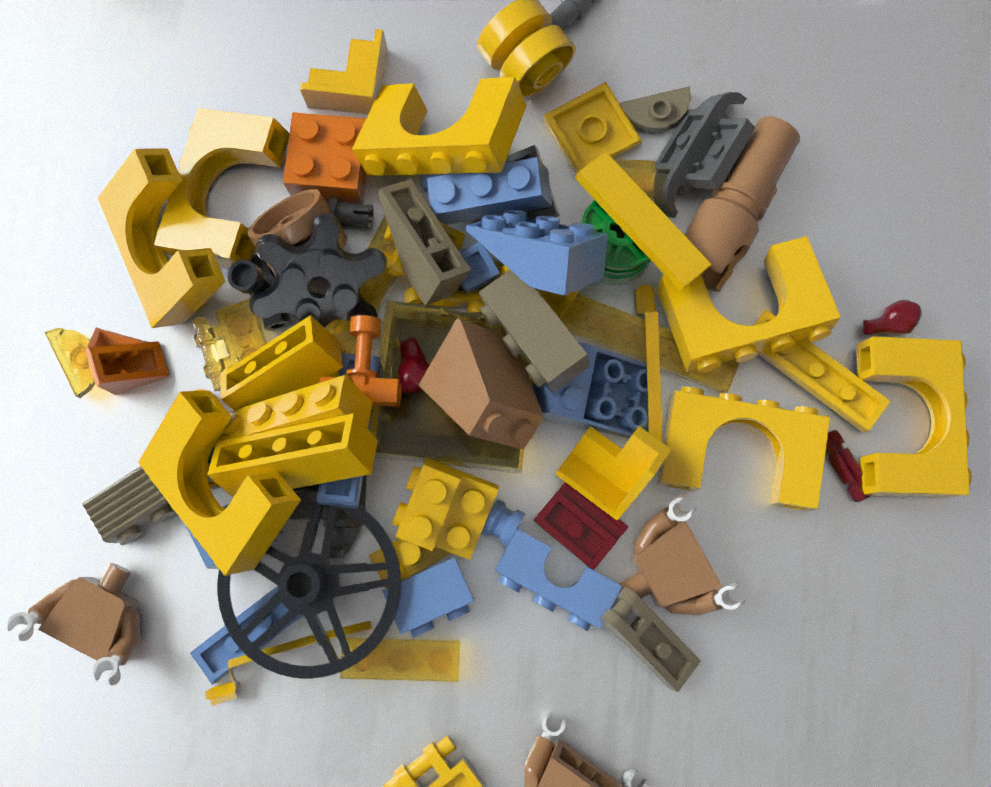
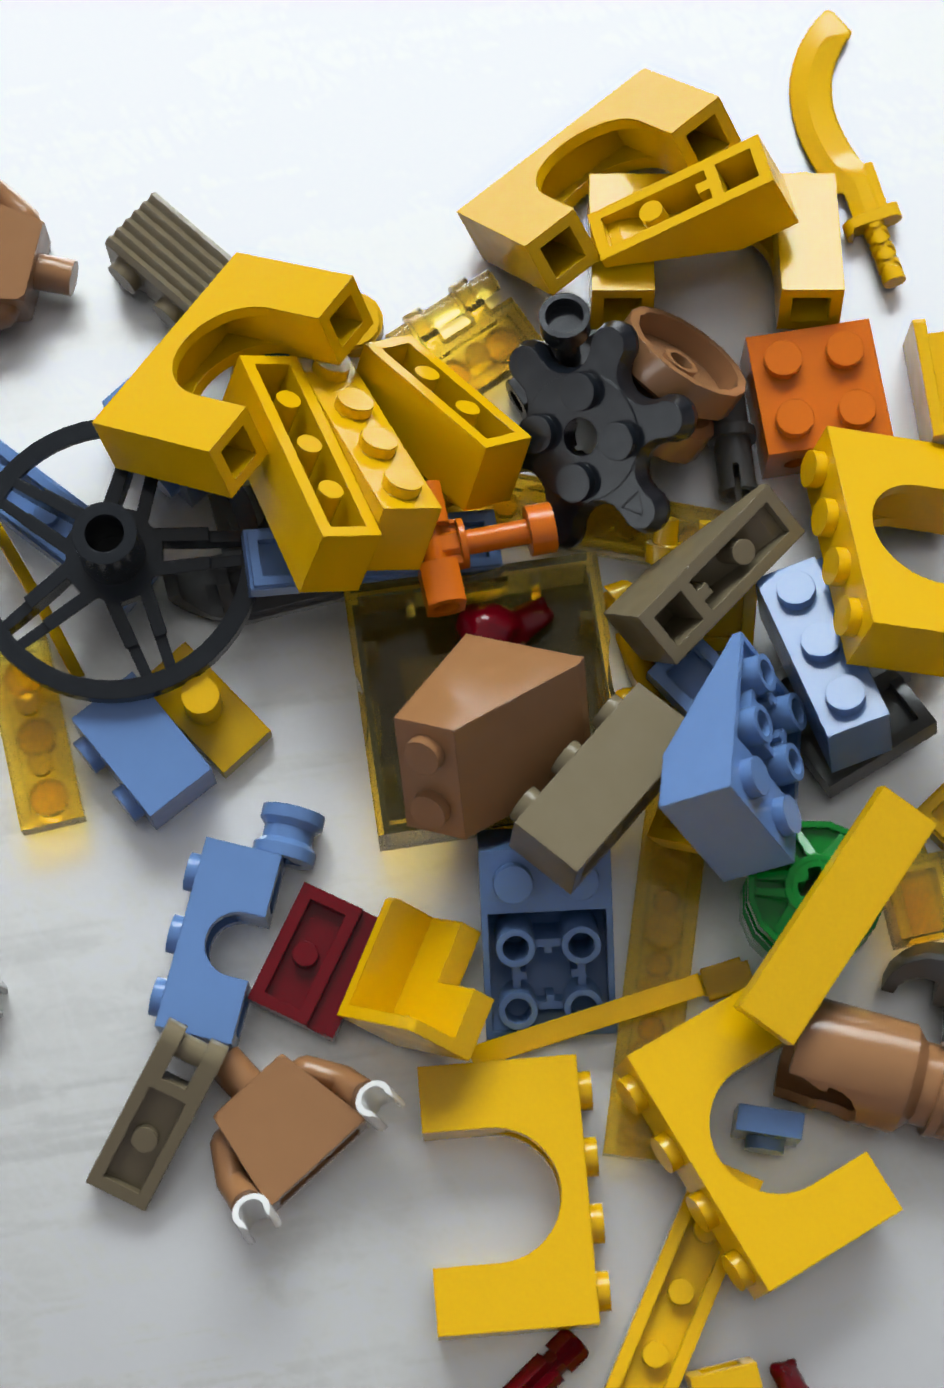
camera: 70 degrees right, 5 degrees down
clear yellow plate [44,328,95,399] -> none
orange slope [86,327,169,395] -> none
yellow plate [392,458,499,560] -> none
none -> yellow slope [587,134,799,268]
none -> medium blue plate [730,1103,805,1155]
none -> yellow sword [789,10,906,289]

